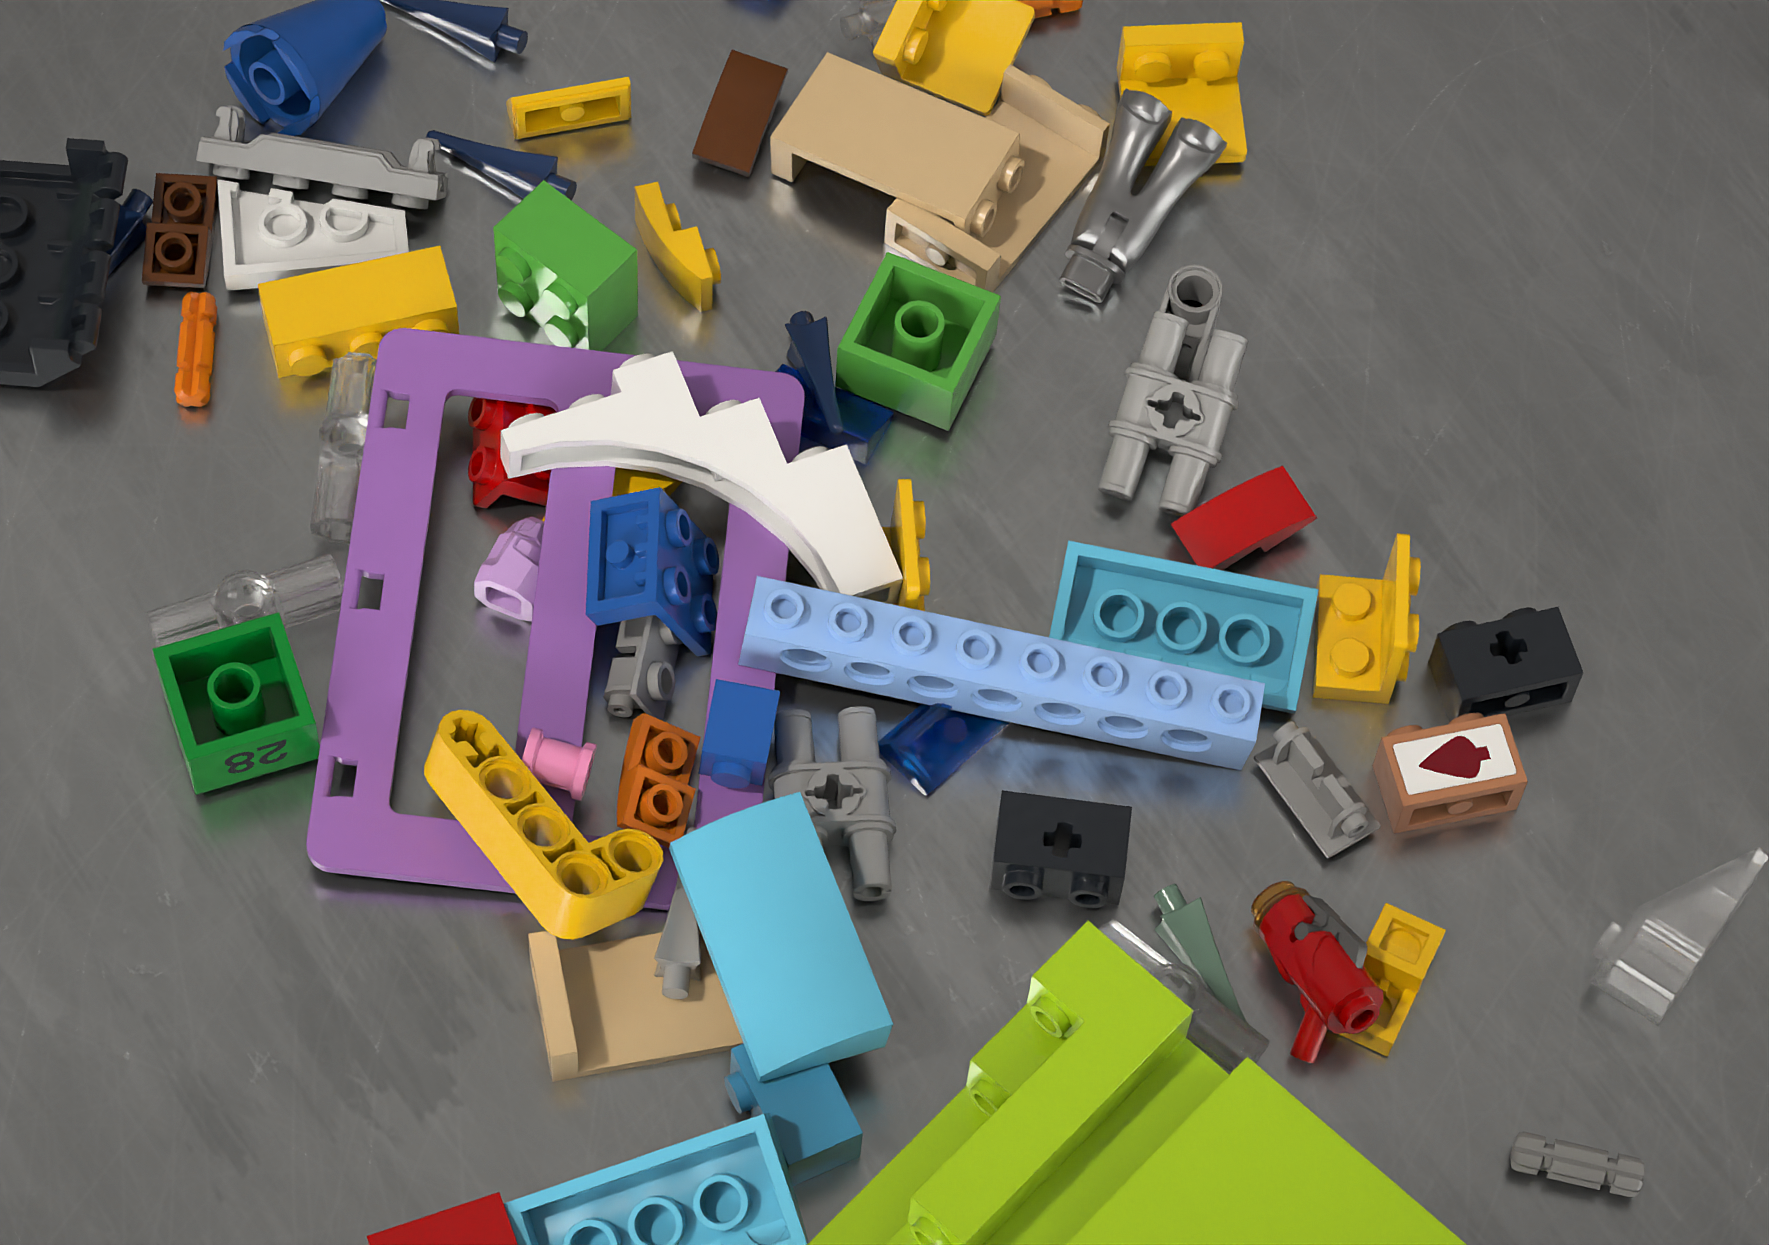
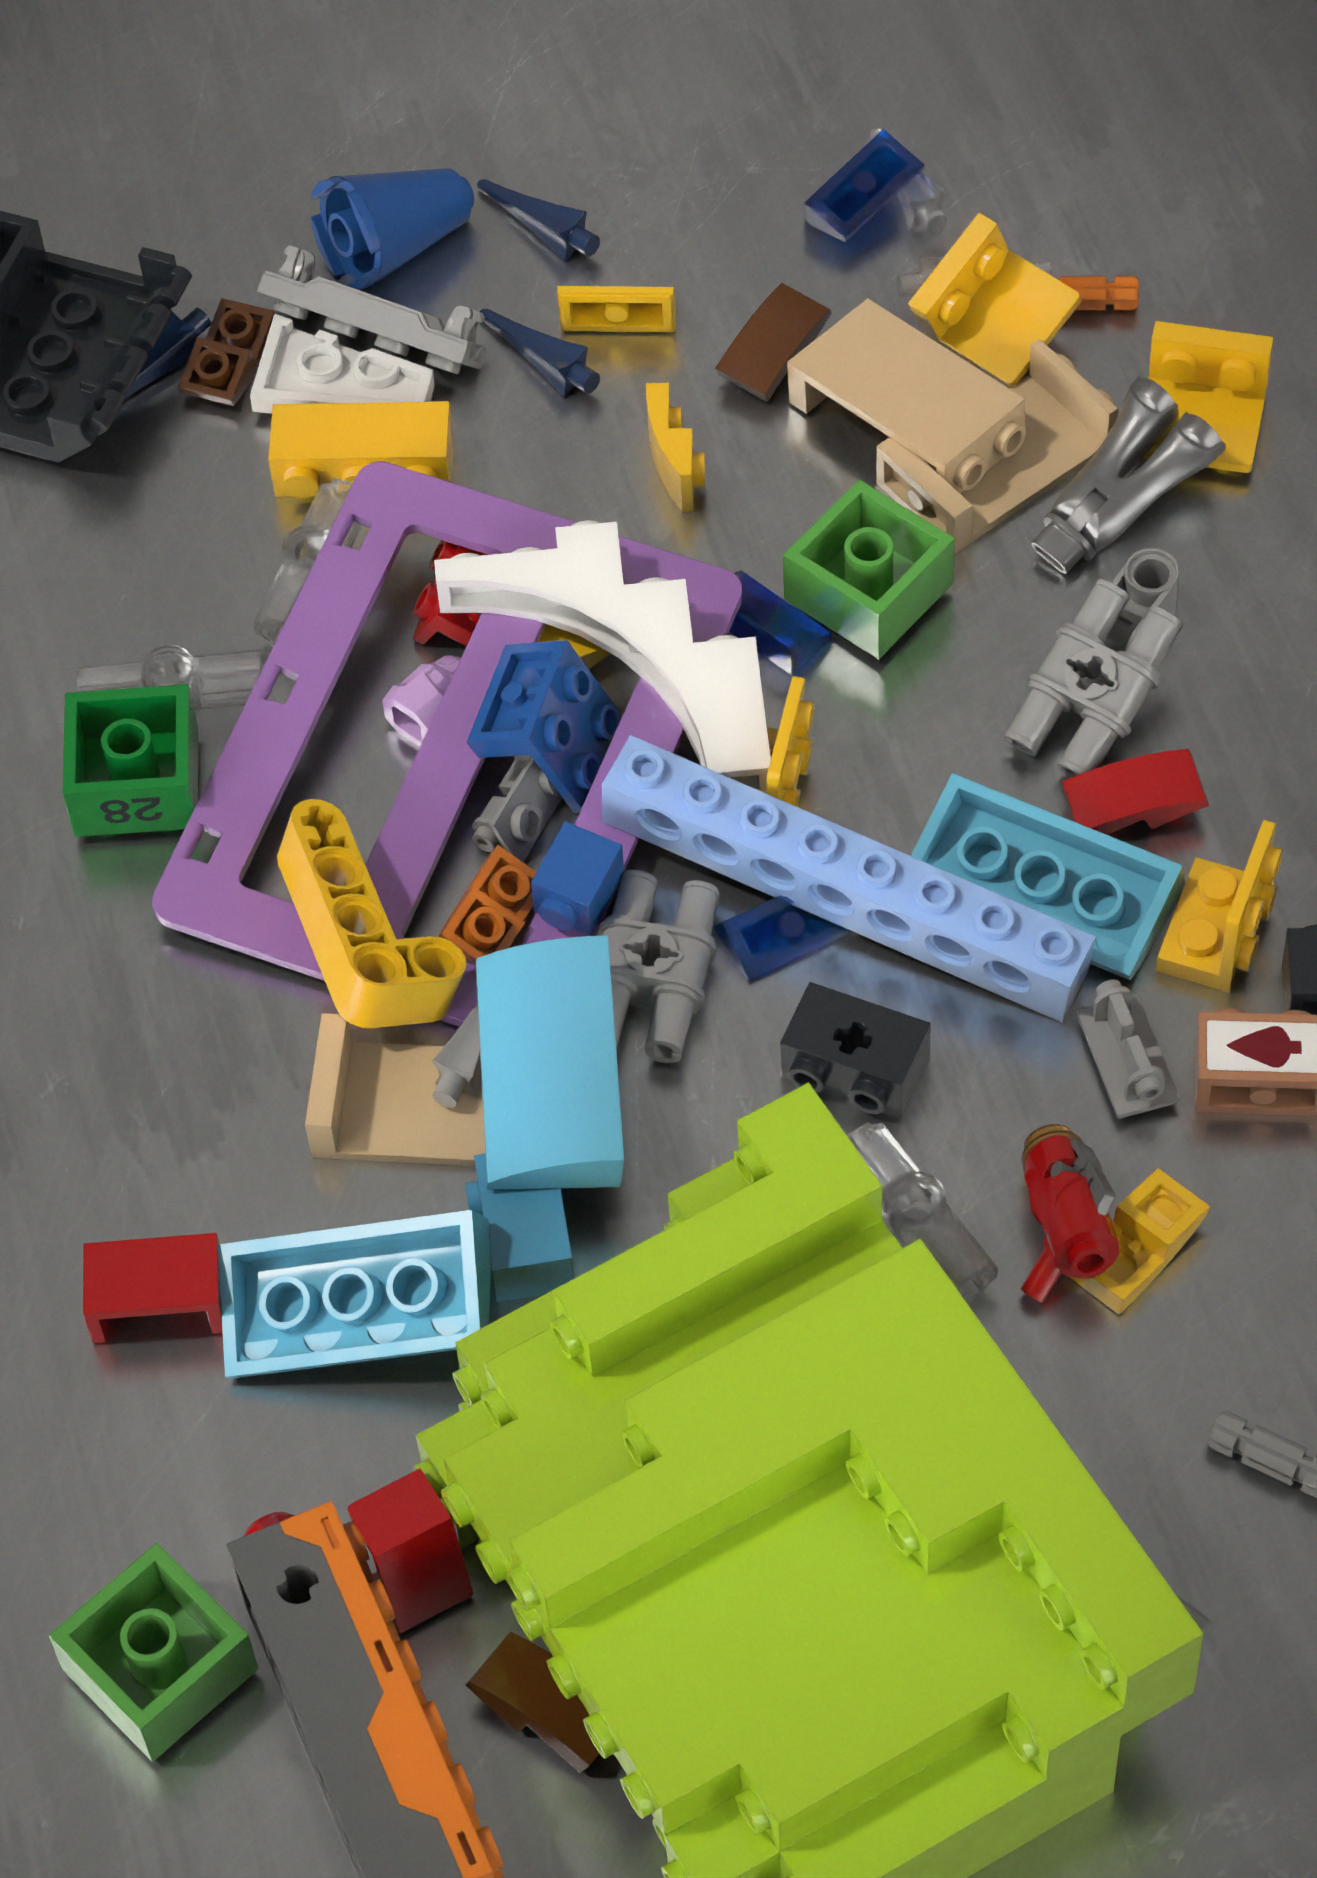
camera: 25 degrees right, 5 degrees down
orange axle [174,292,217,407] -> none
bright green brick [493,180,638,351] -> none
bright pink bush [522,727,597,801] -> none
dark blue piece [785,311,844,435] -> none
sand green piece [1154,884,1255,1050] -> none

